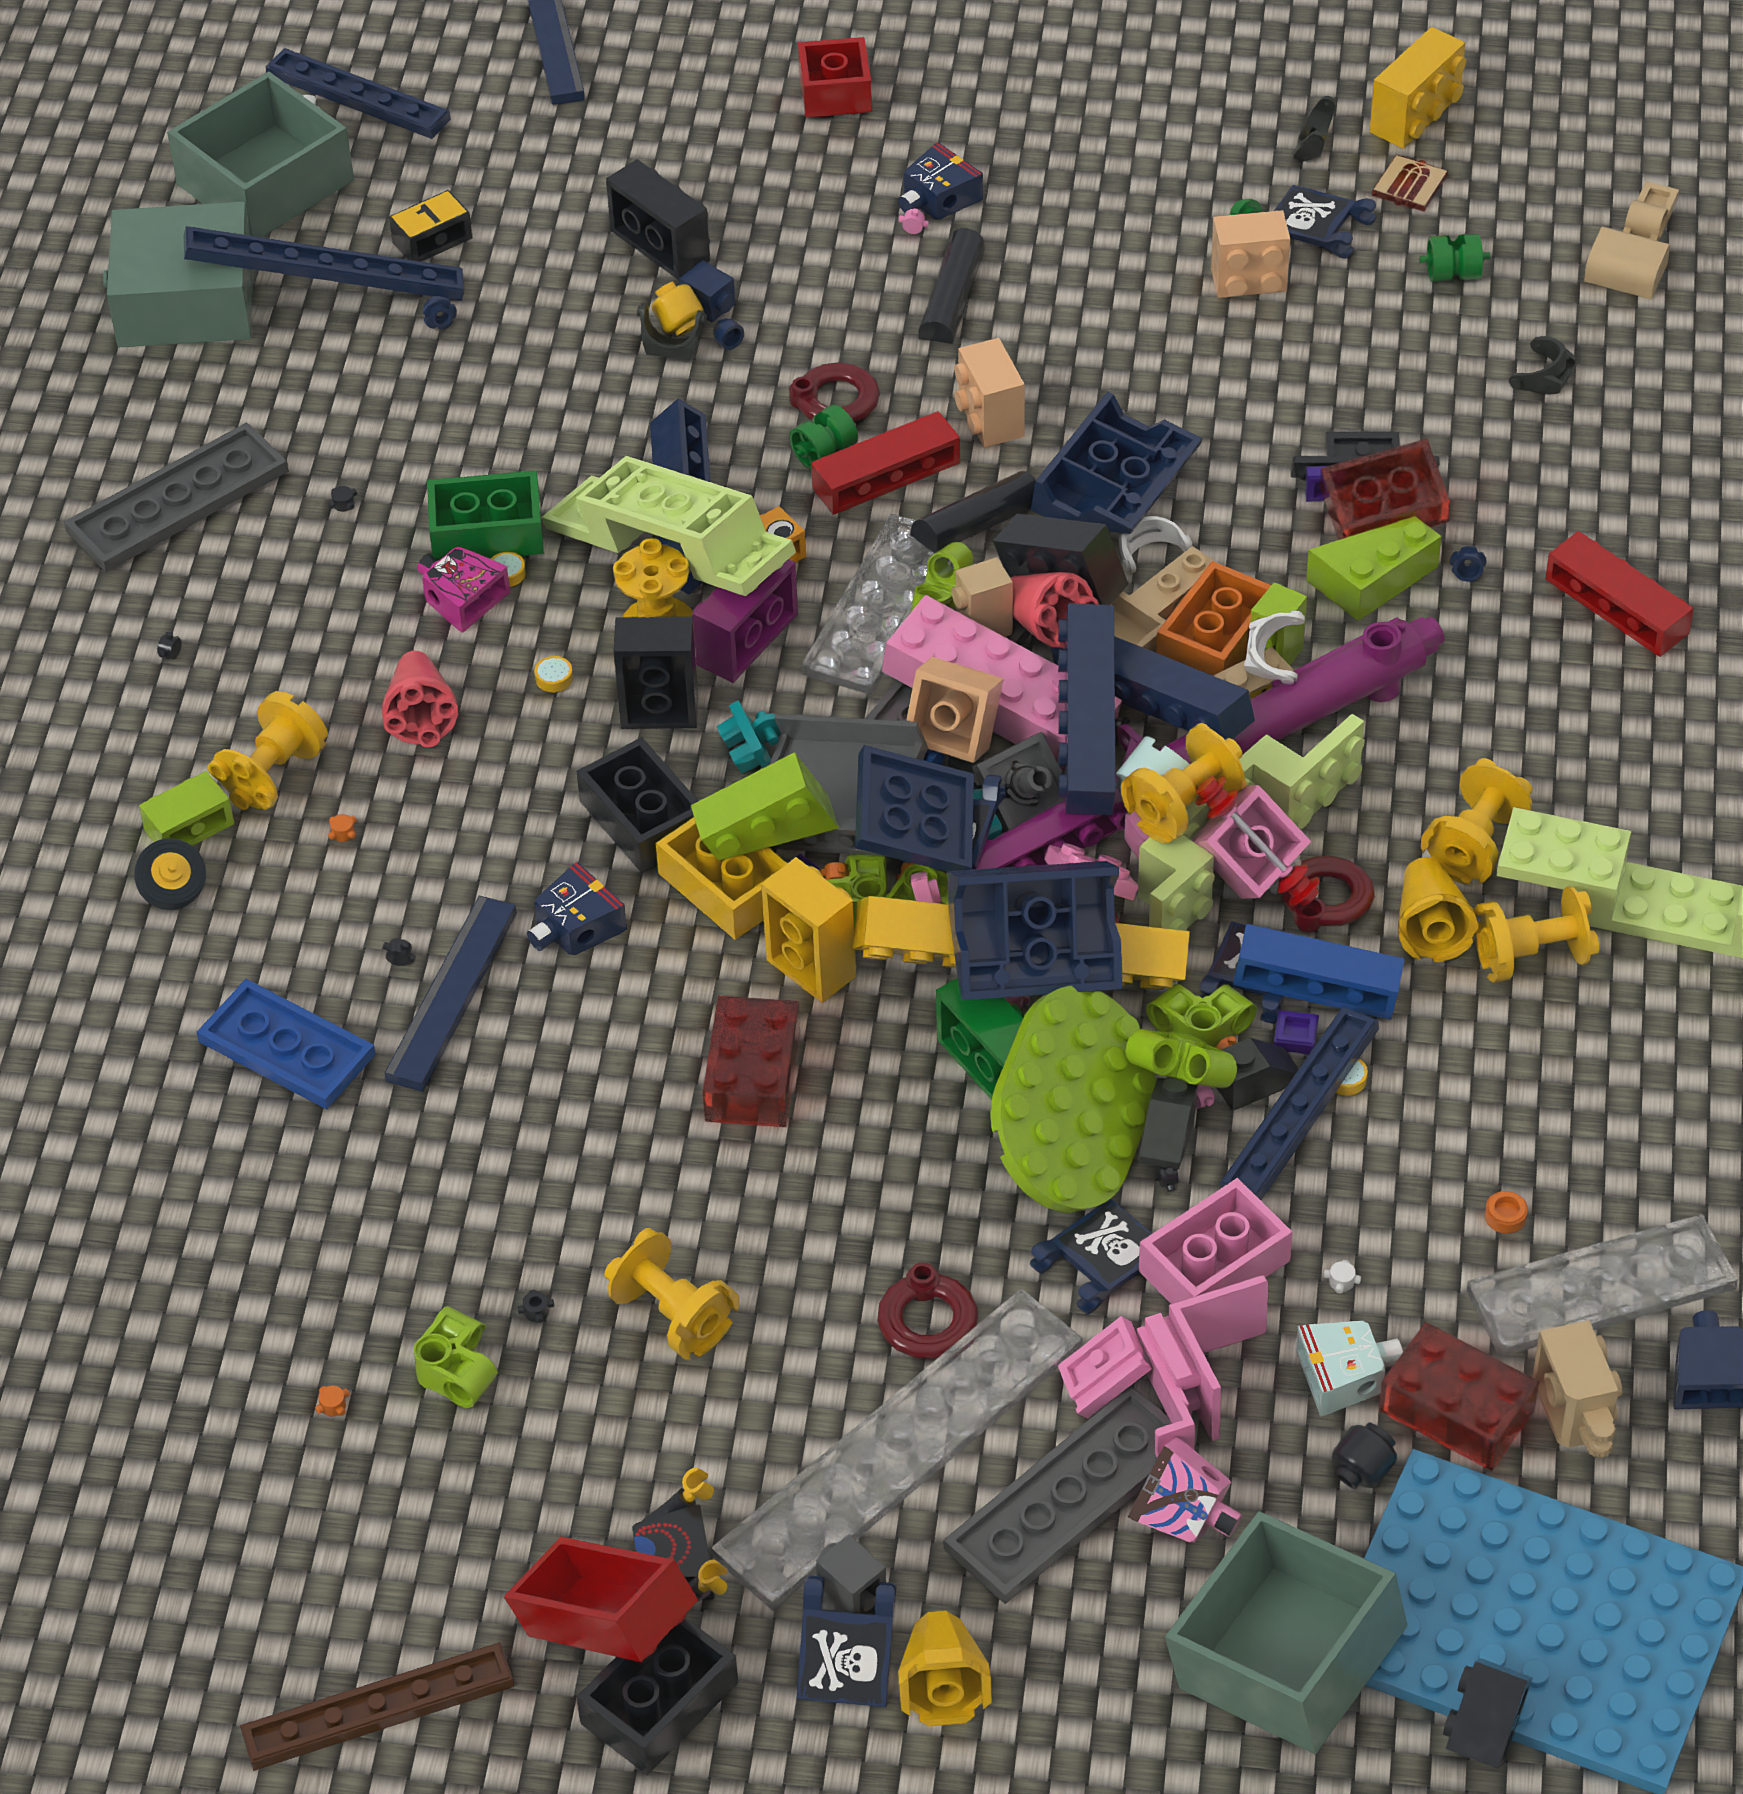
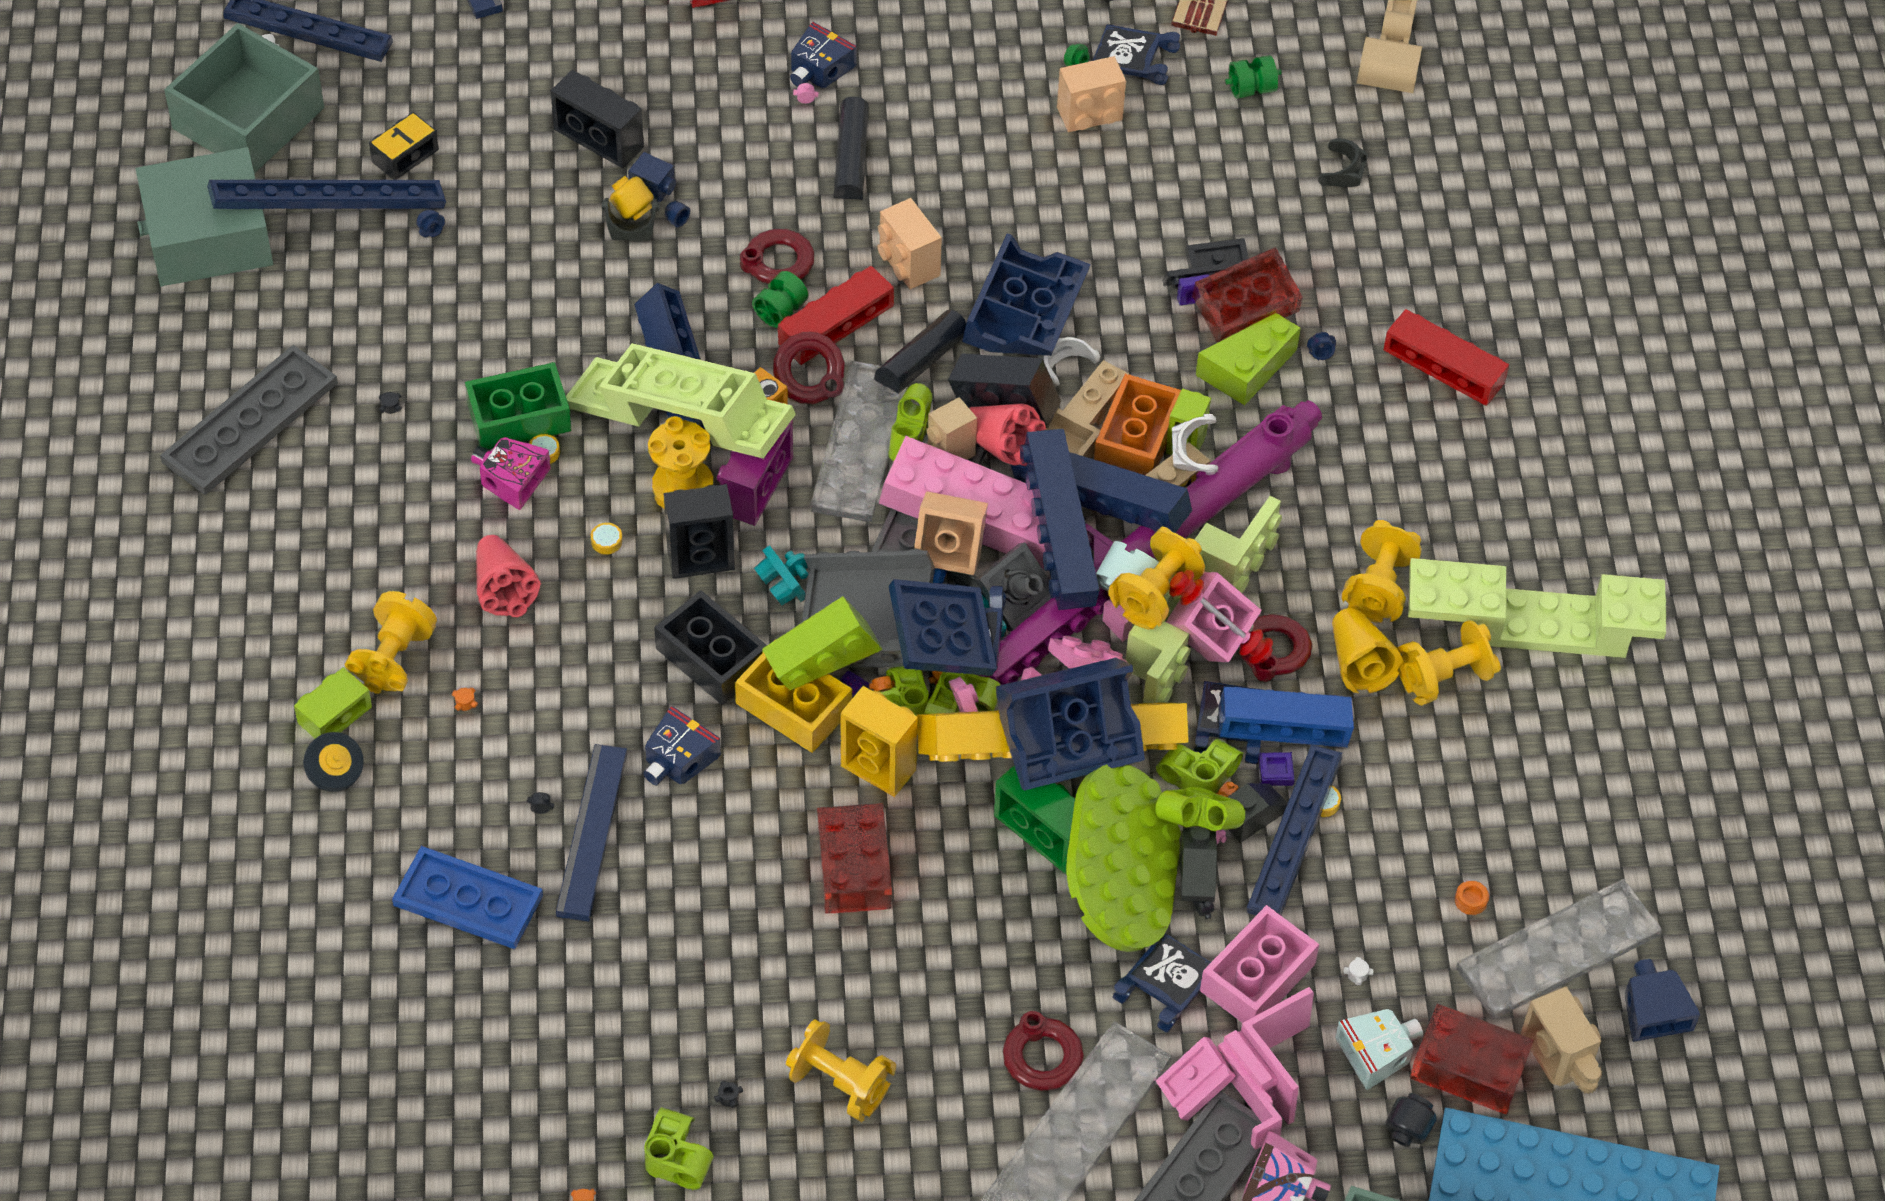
camera: 15 degrees left, 5 degrees up
black piece [157,632,182,660] -> none
none -> dark red piece [773,332,845,404]

